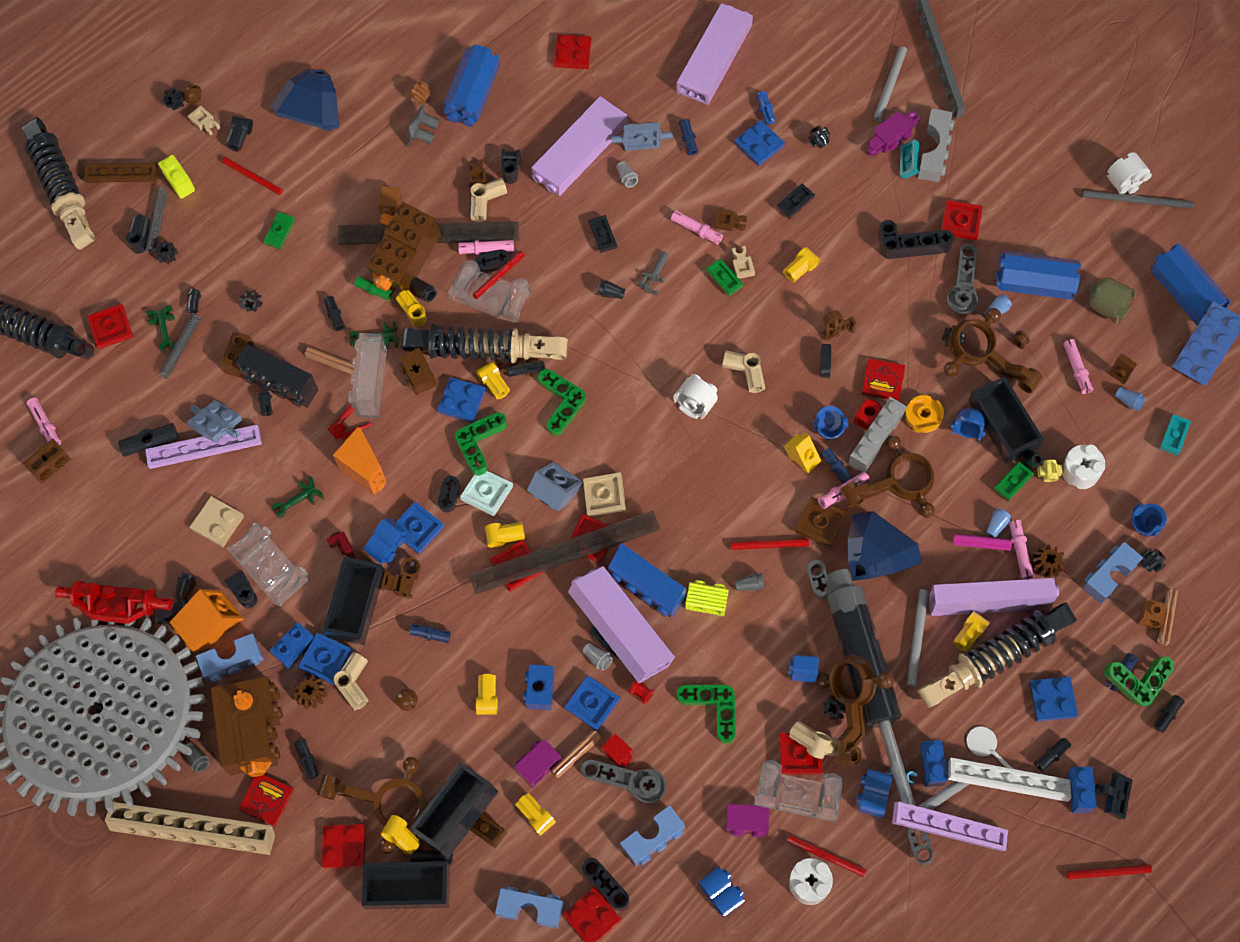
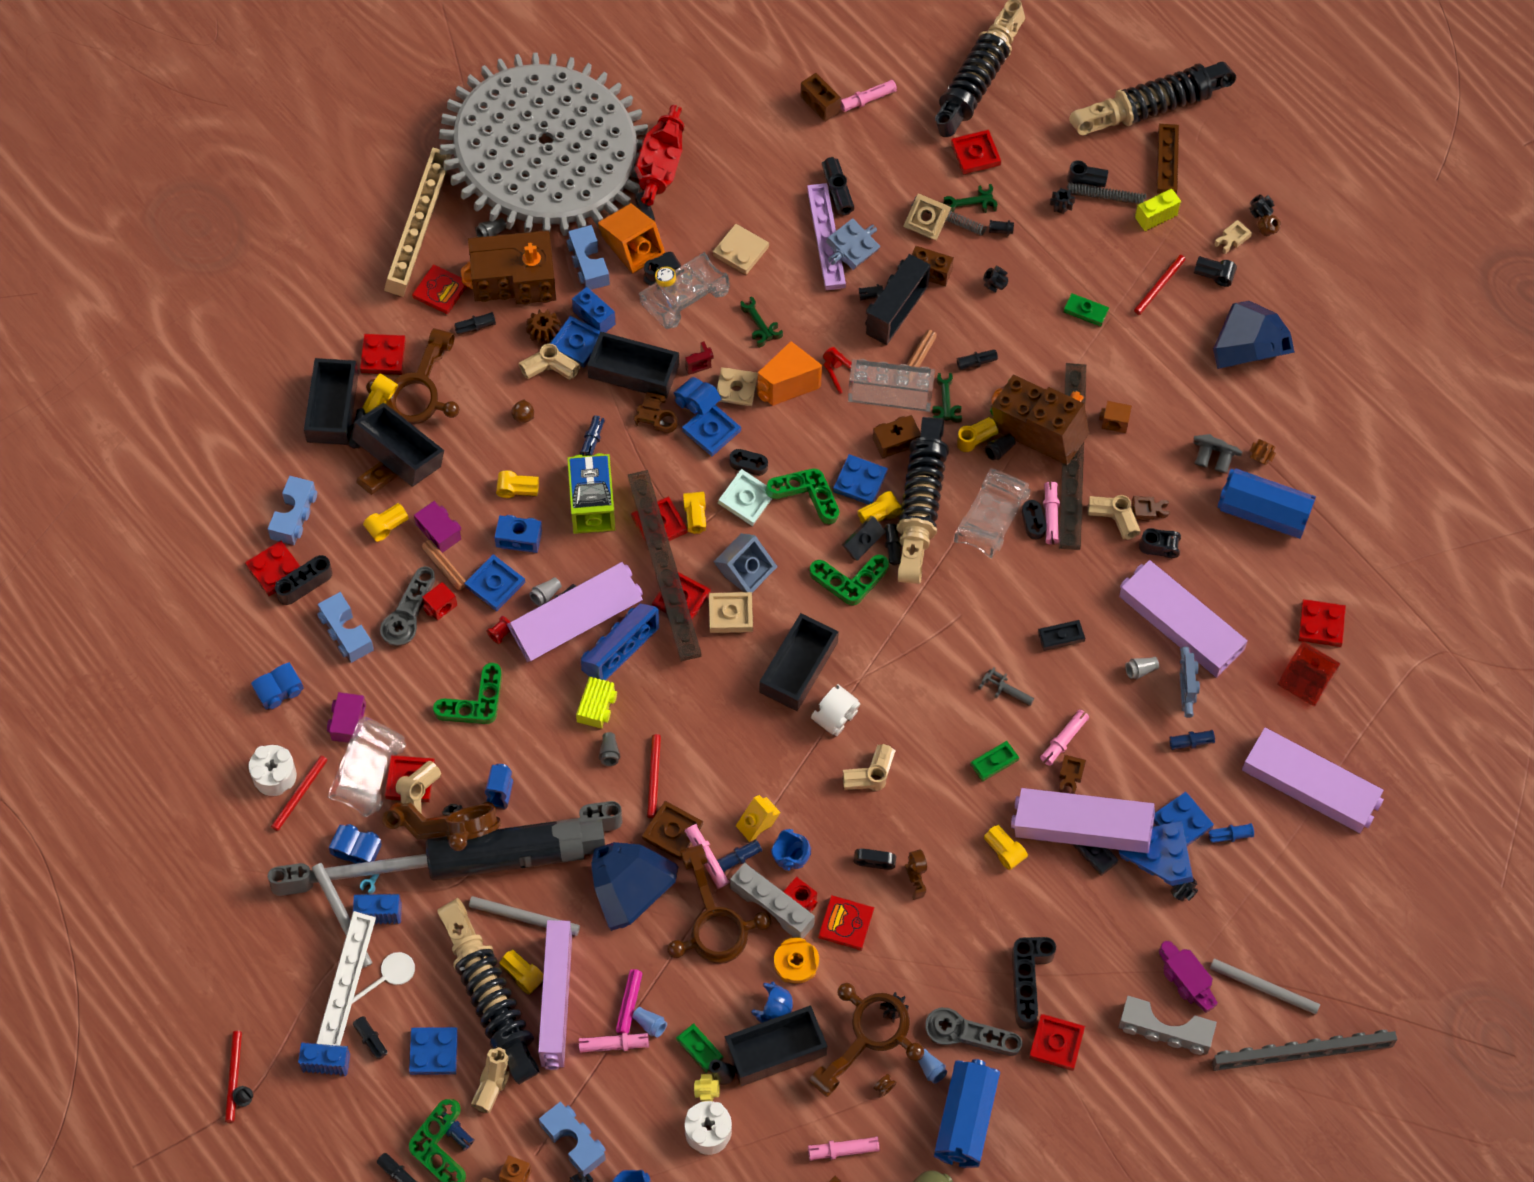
camera: 90 degrees right, 5 degrees down
black cone [175,572,196,601] -> none
red bar [472,251,525,300] -> none
black cone [597,280,625,299] -> none
tan plate [732,246,755,279] -> none
lavender plate [892,802,1008,851] -> none
teal plate [900,139,919,179] -> none
reddish brown gear [1031,544,1066,578] -> none
black plate [1094,773,1133,819] -> none
none -> black piece [233,1086,253,1107]
none -> tan piece [471,1047,509,1113]
none -> slope [567,453,616,534]
none -> tile [655,267,676,287]
none -> tan piece [717,367,758,406]
none -> black piece [759,613,839,712]
none -> black plate [842,516,886,561]
none -> tan piece [903,194,951,241]
none -> lavender brick [1011,788,1155,853]
none -> blue plate [1119,821,1194,886]
none -> clear red slope [1277,641,1341,707]

